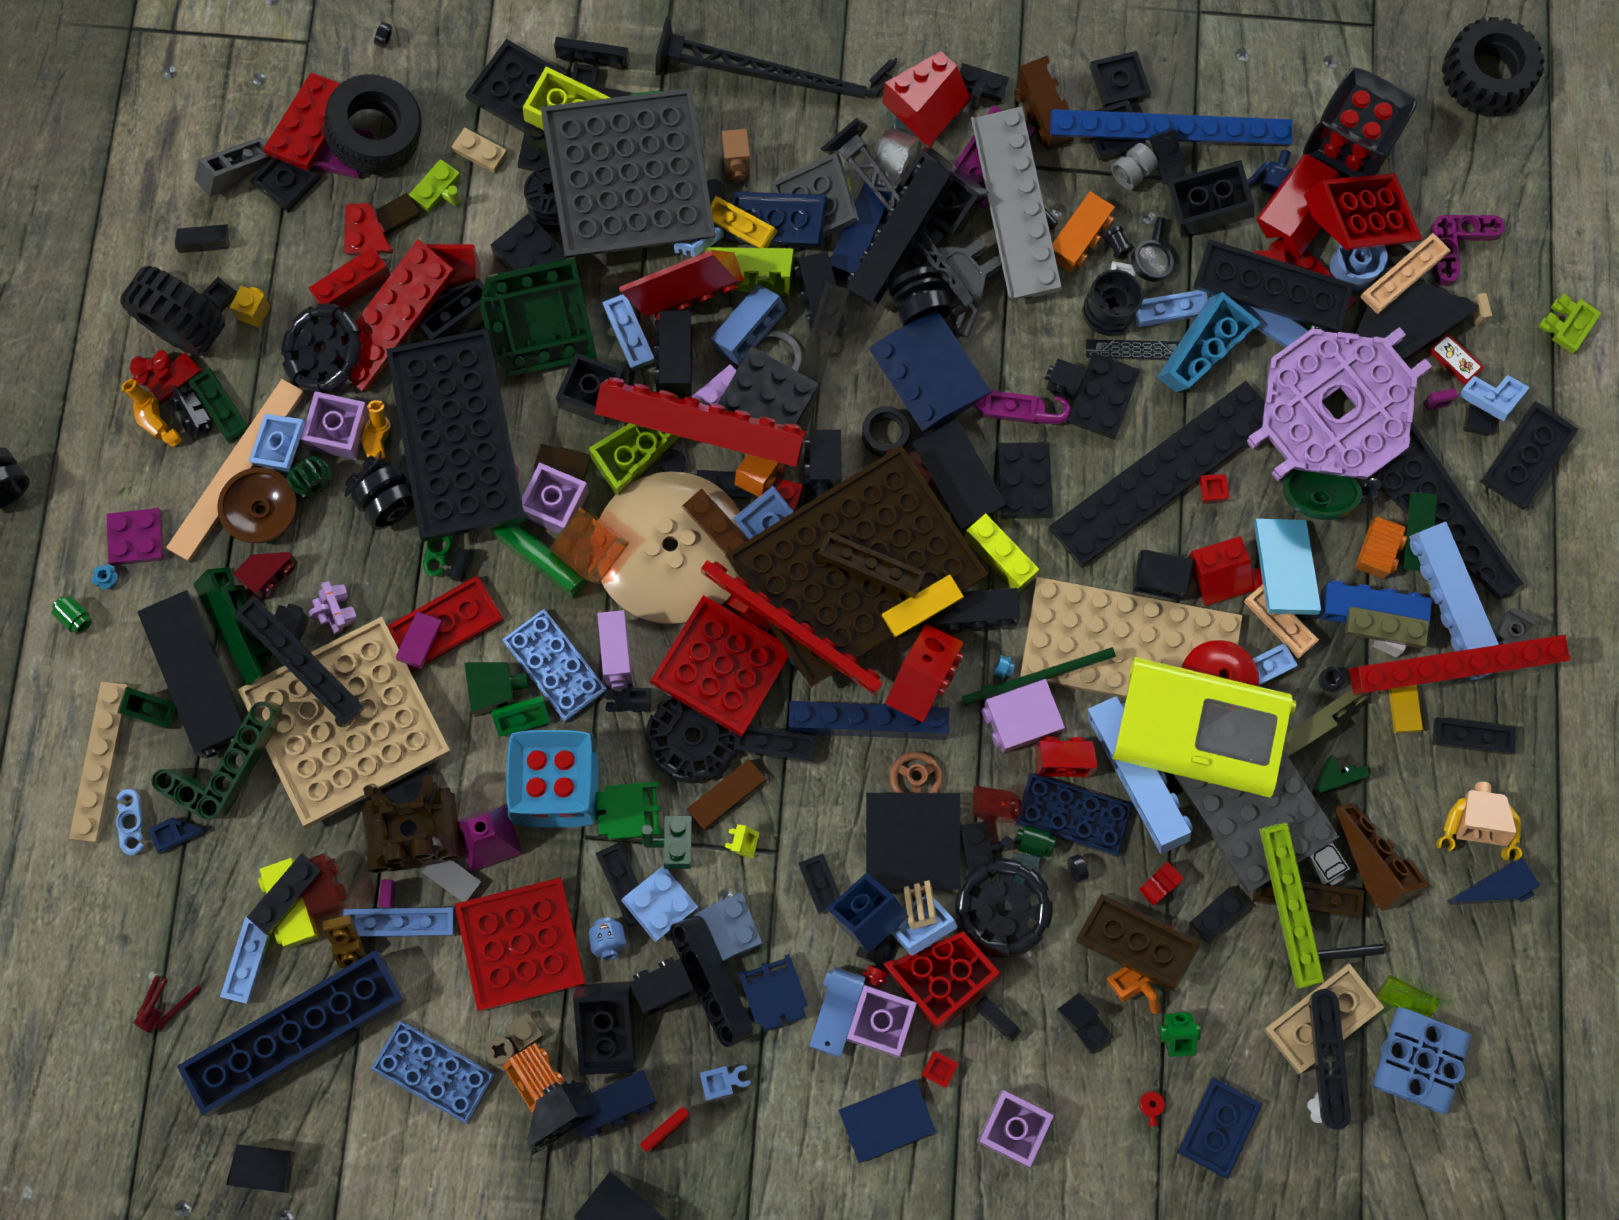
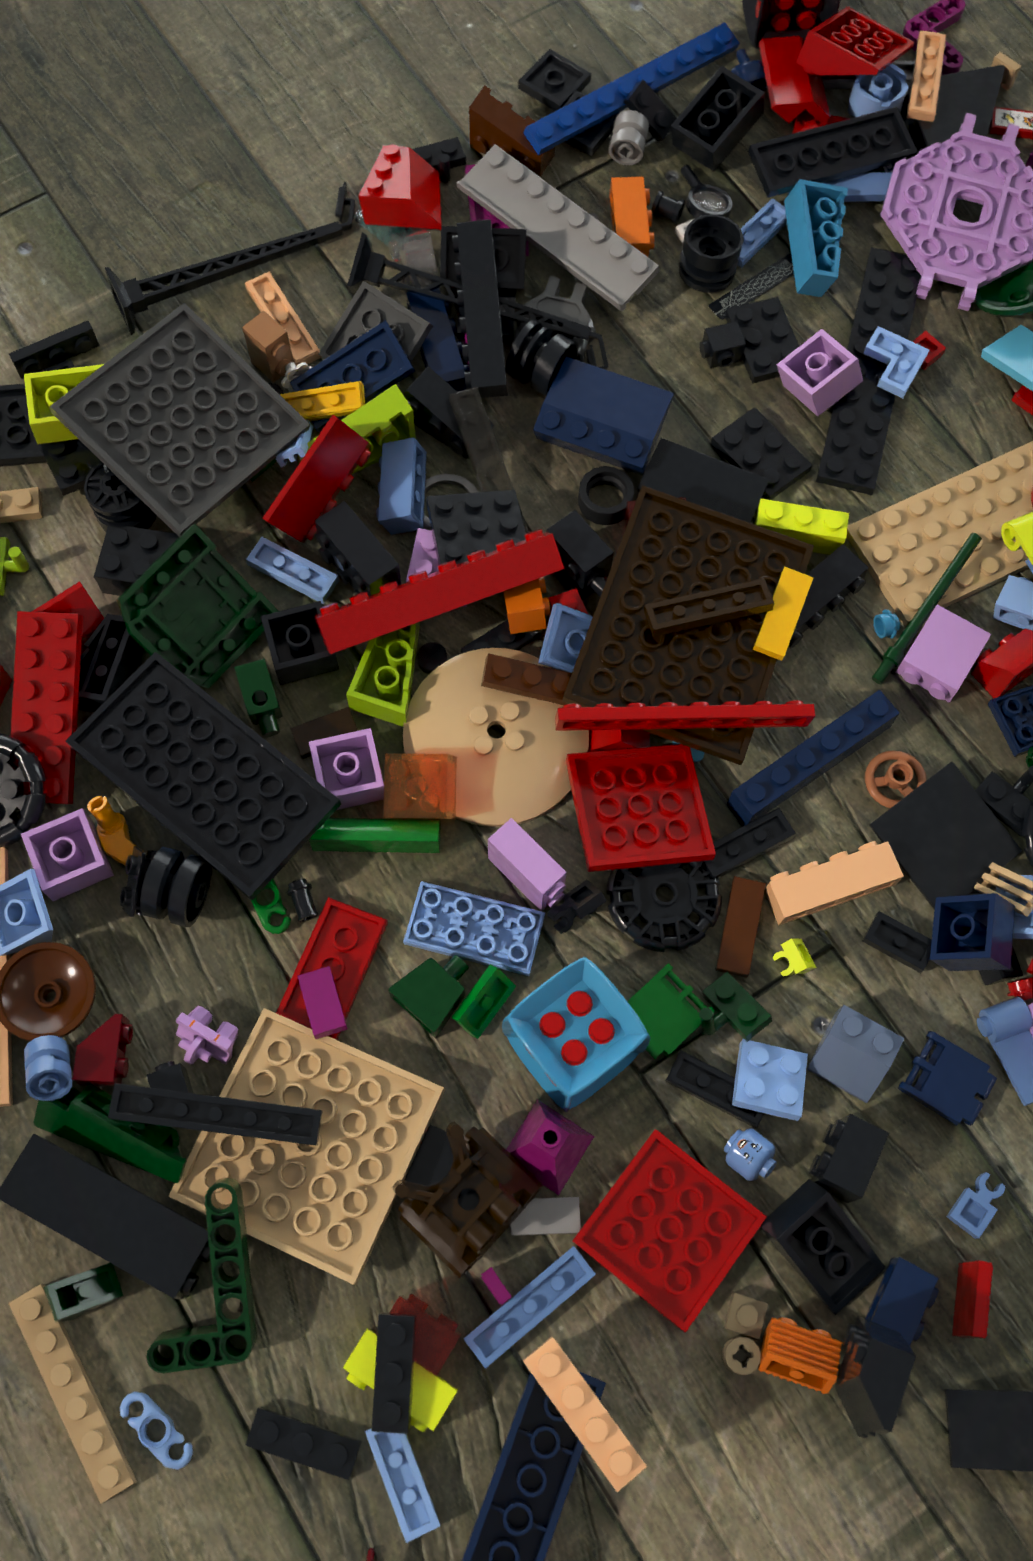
camera: 35 degrees left, 5 degrees down
dark blue tile [148,817,207,854] -> none
dark green gear [286,456,333,499] -> none
pearl gold slope [323,915,366,969] -> none
medium blue tile [371,1020,496,1124] -> none
black beam [669,916,753,1047] -> none
red piece [885,624,964,723] -> none
clear red slope [972,786,1022,823] -> none
magenta plate [973,390,1071,425] -> none
black piece [1133,550,1194,601] -> none
red slope [1188,536,1254,607] -> none
none -> medium blue wheel [24,1035,72,1101]
none -> dark green torso [234,658,283,737]
none -> light nougat tile [245,271,322,366]
none -> black plate [245,1407,362,1480]
none -> white plant [281,362,312,392]
none -> light nougat brick [522,1337,647,1492]
none -> light nougat brick [764,841,904,925]
none -> lavender brick [776,329,863,416]
none -> light blue plate [863,326,929,398]

